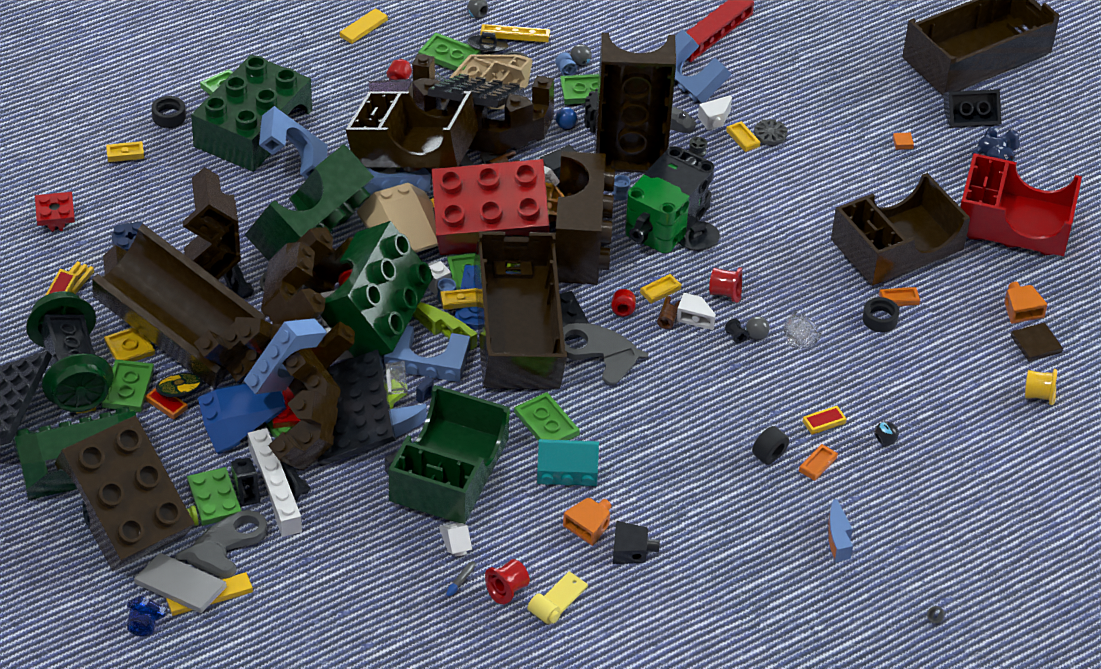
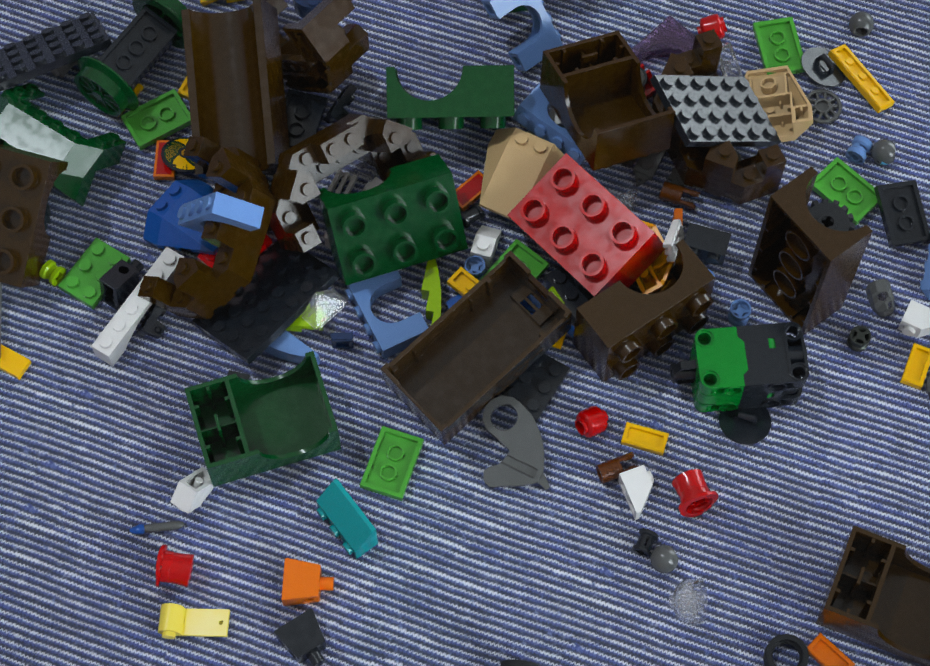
camera: 55 degrees right, 20 degrees up
dark grey animal [175,510,268,579] -> none

